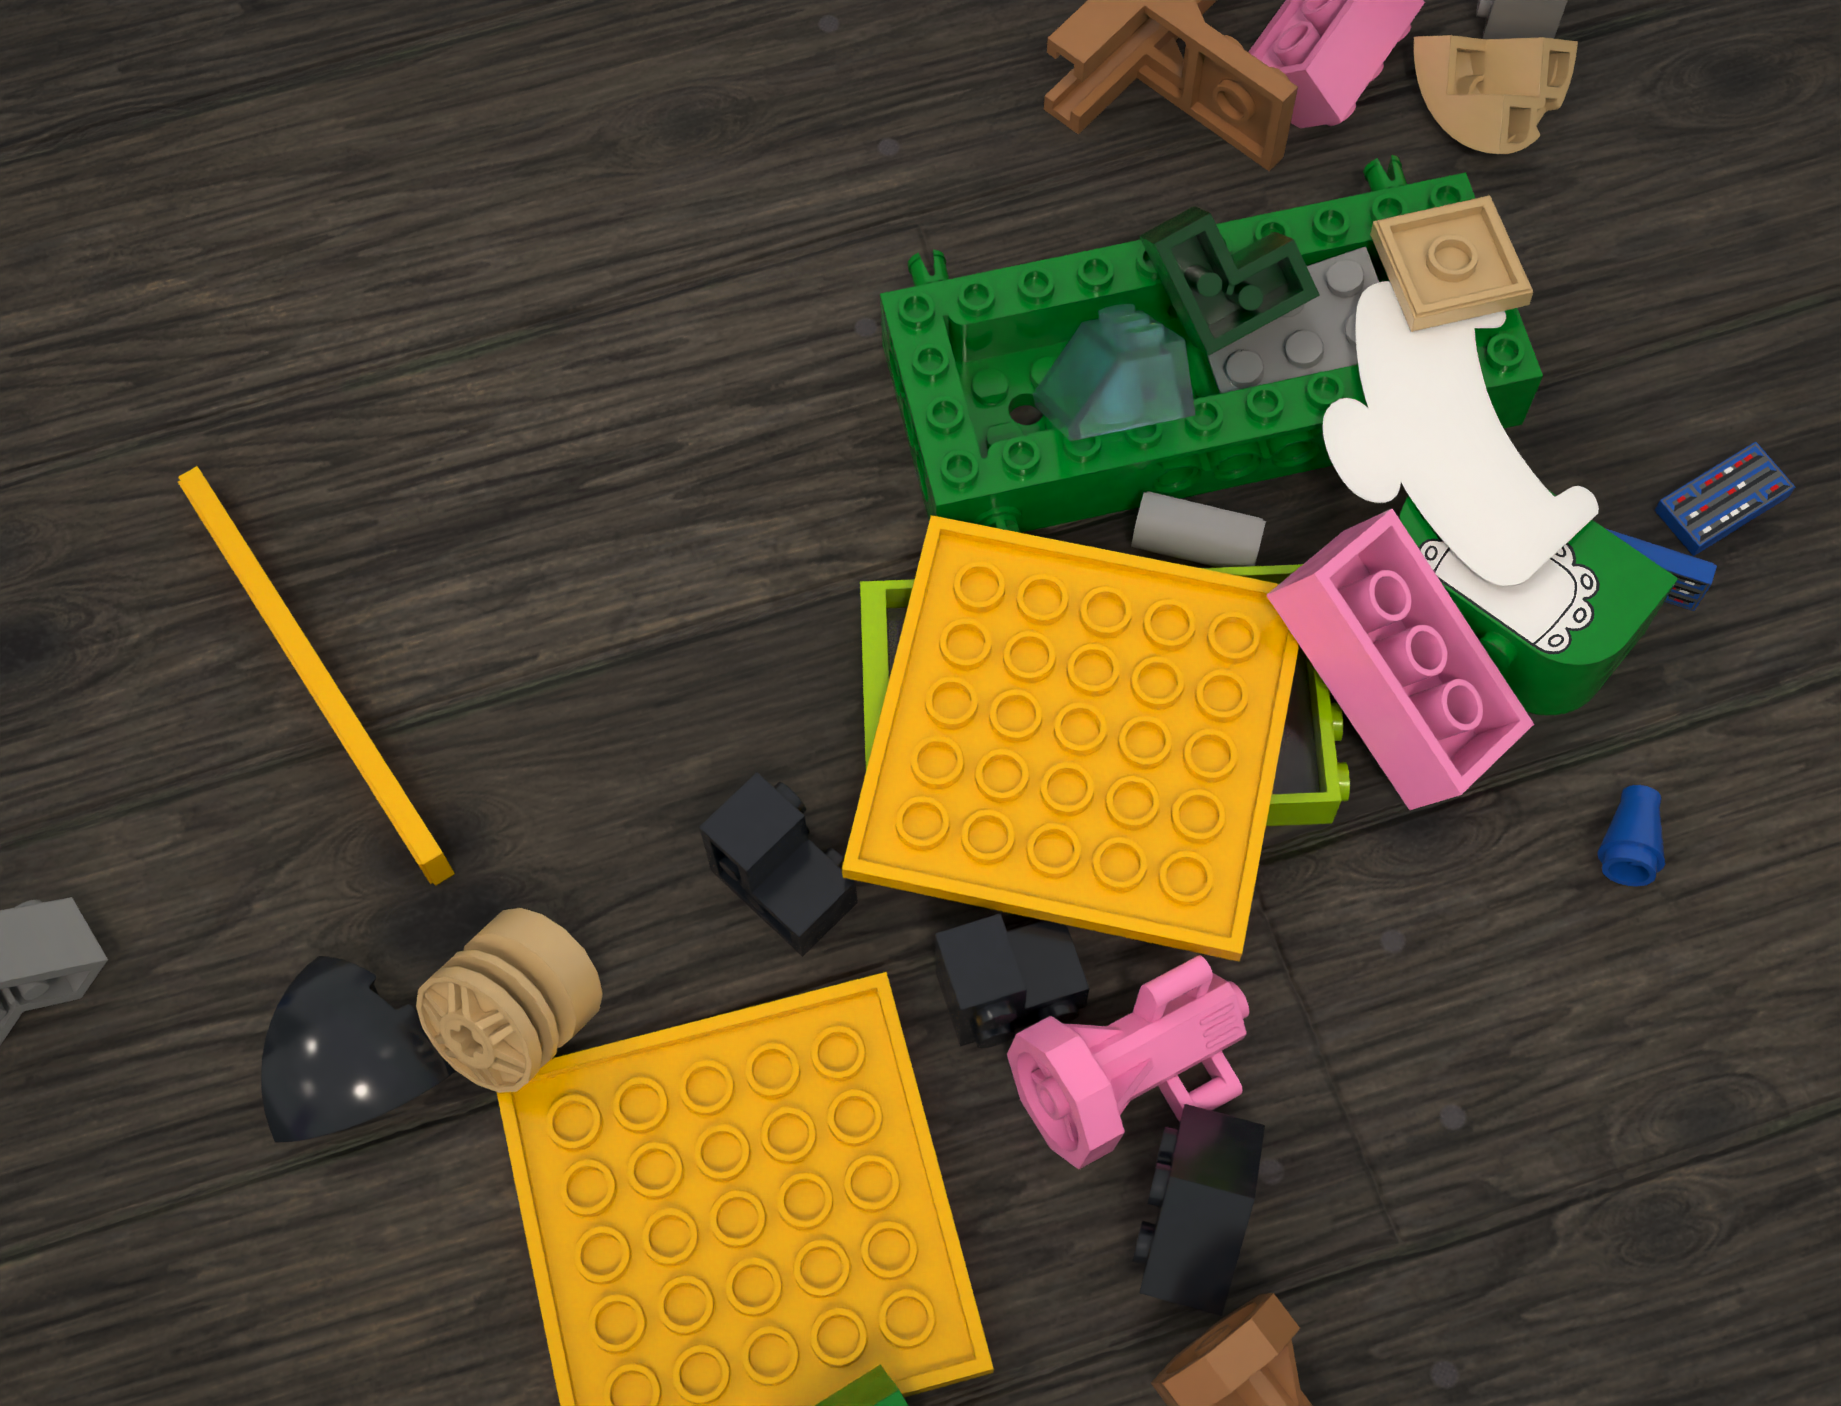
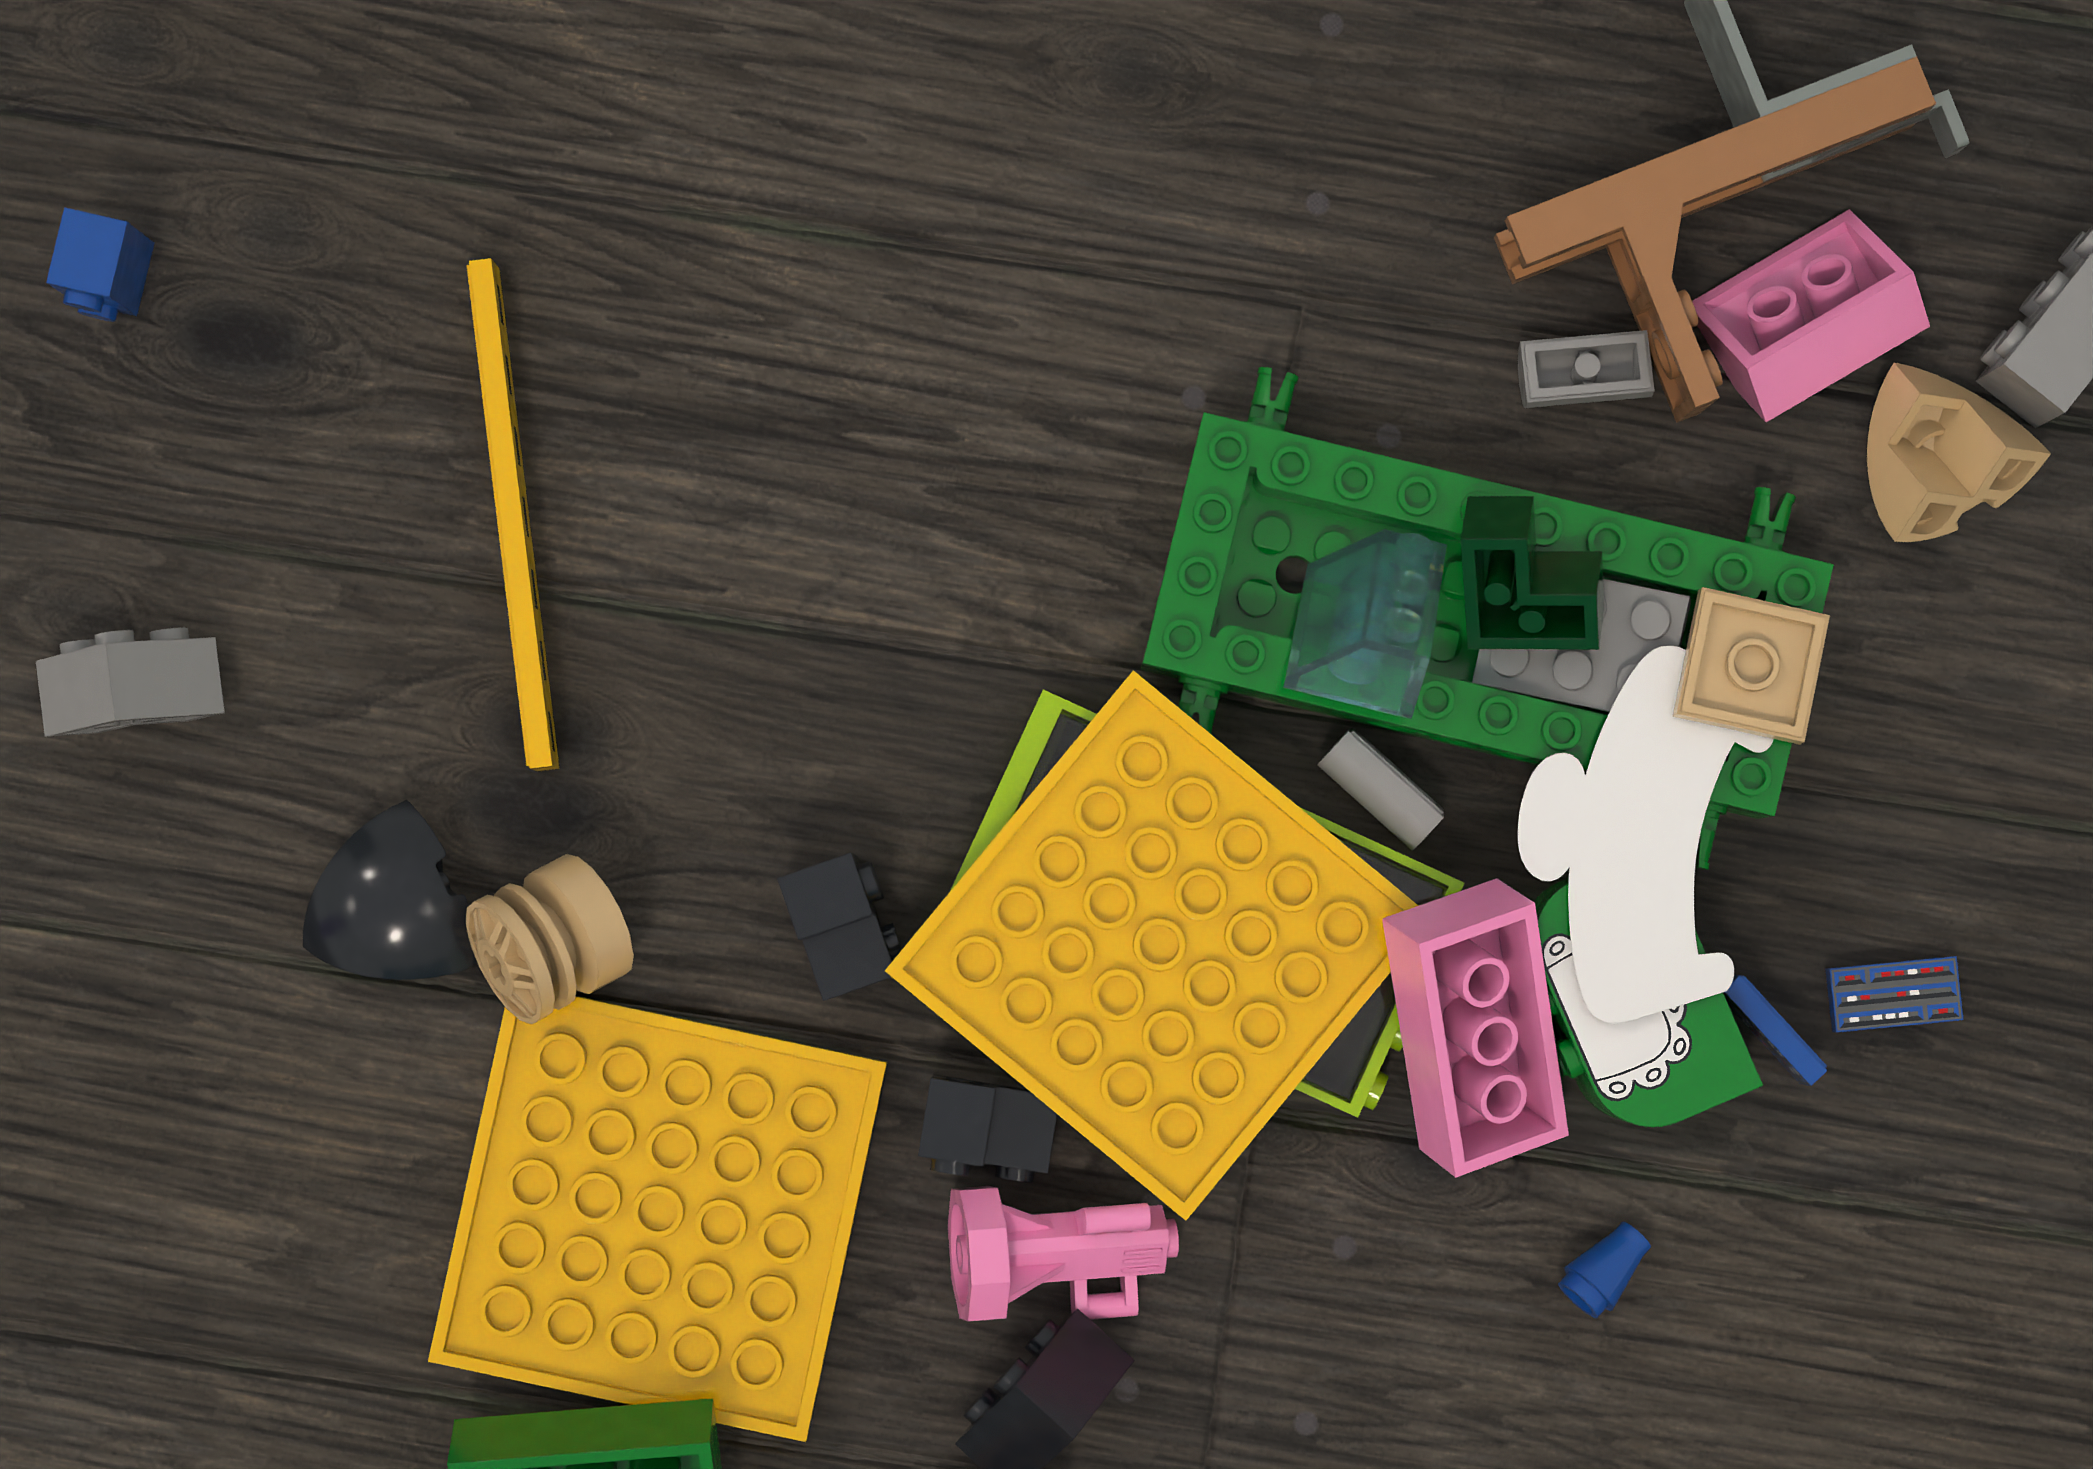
camera: 25 degrees right, 20 degrees up
none -> light grey brick [1518,330,1655,408]

